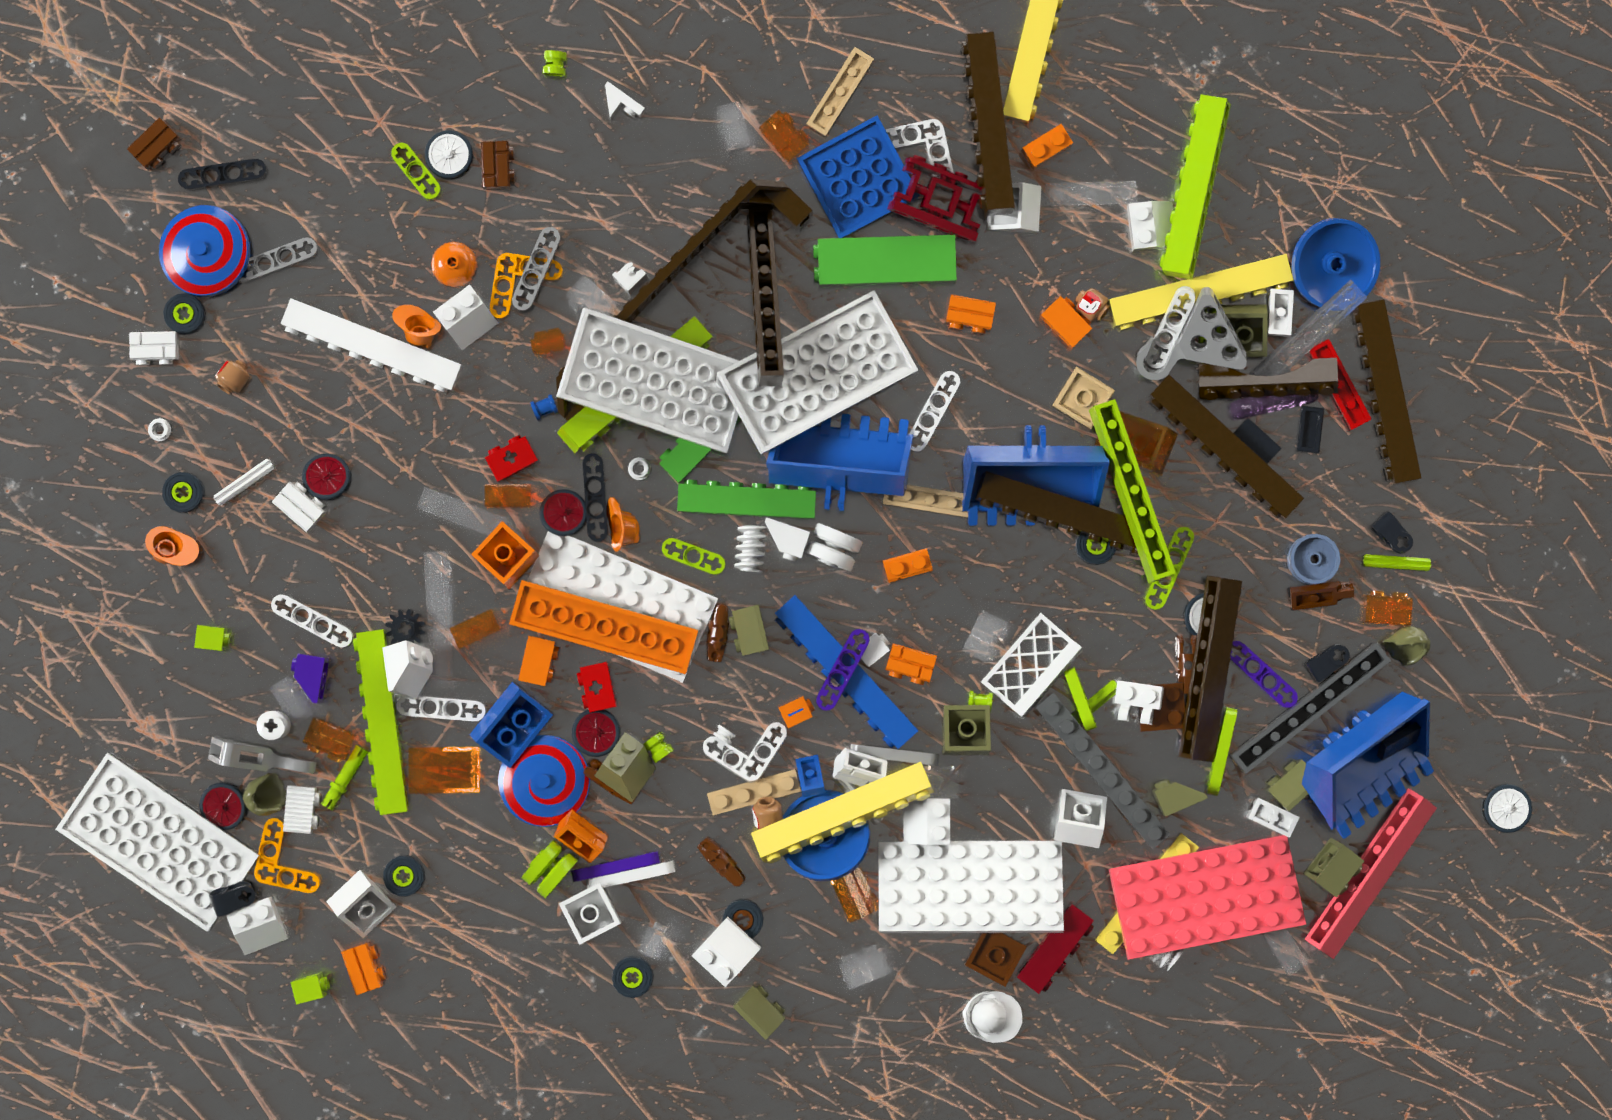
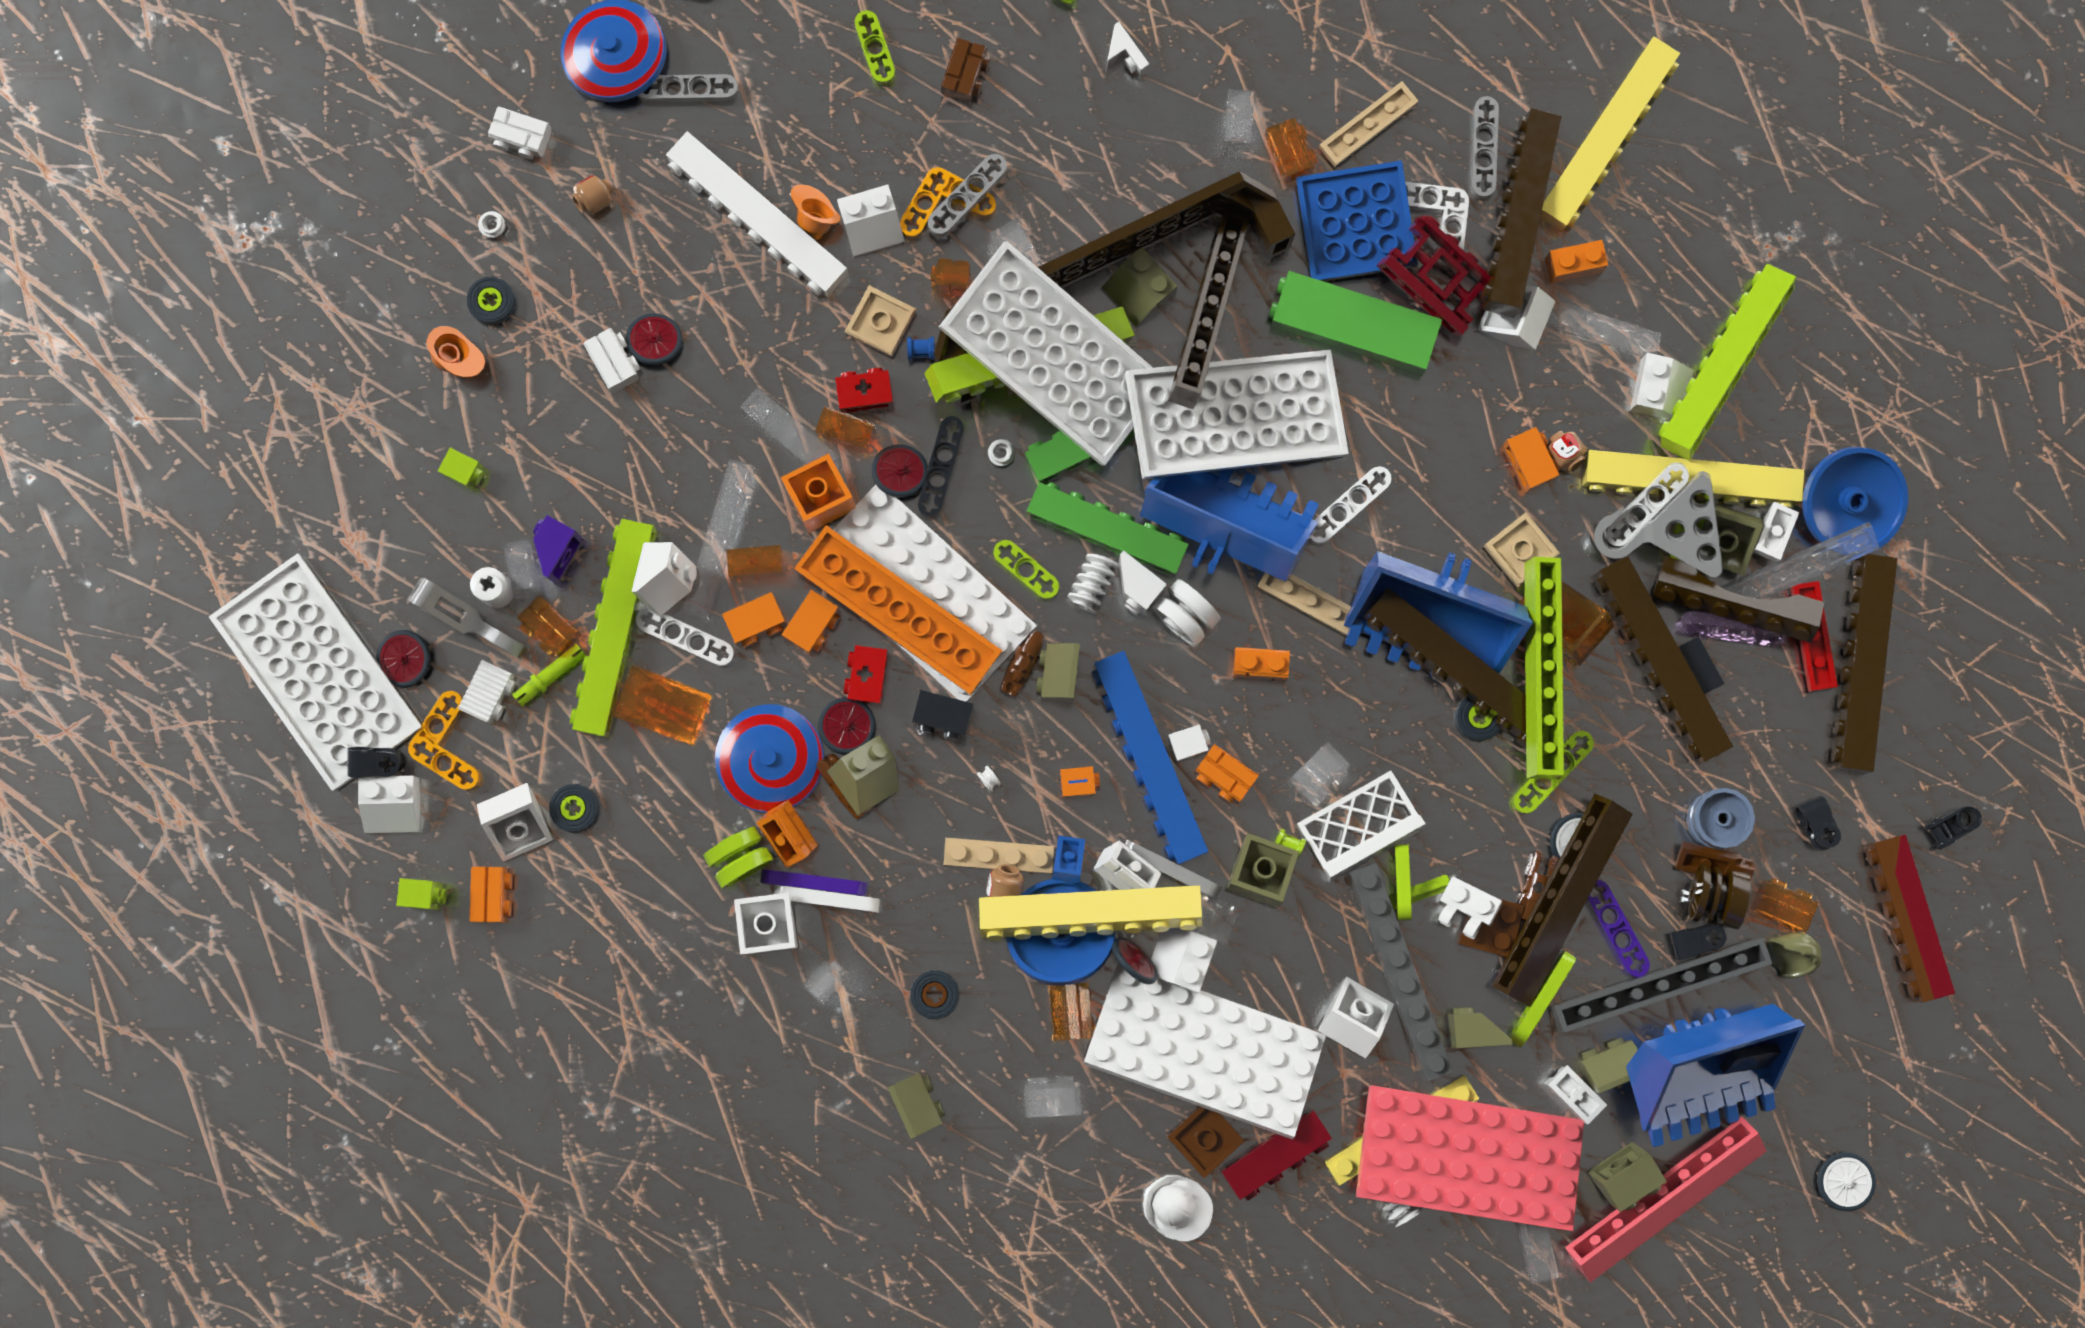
camera: 20 degrees right, 5 degrees down
black bush [163,293,205,334] -> none
white axle [214,459,274,506] -> none
olive hair [243,773,286,816] -> none
white beam [271,595,353,647] -> none
black gear [385,609,426,644] -> none
white wheel [425,130,473,178] -> none
orange cylinder [431,241,477,288] -> none
blue slope [469,681,553,768] -> none
orange piece [607,497,639,551] -> none
white hinge [612,262,648,295] -> none
black bush [612,957,653,998] -> none
lime wheel [643,732,673,763] -> none
white slope [692,917,761,987] -> none
reddish brown hinge [697,837,746,887] -> none
white beam [703,722,787,783] -> none
dark purple beam [816,629,870,711] -> none
orange brick [945,294,996,334] -> none
black tile [1296,406,1324,454] -> none
lime axle [1363,554,1431,571] -> none
none -> orange brick [722,592,787,648]
none -> tan plate [845,285,917,357]
none -> black brick [912,690,975,743]
none -> olive slope [1101,247,1178,328]
none -> wheel [1112,937,1157,985]
none -> light grey beam [1471,96,1499,200]
none -> dark brown wheel [1689,864,1751,929]
none -> brick [1866,834,1956,1002]
none -> black piece [1924,806,1982,850]

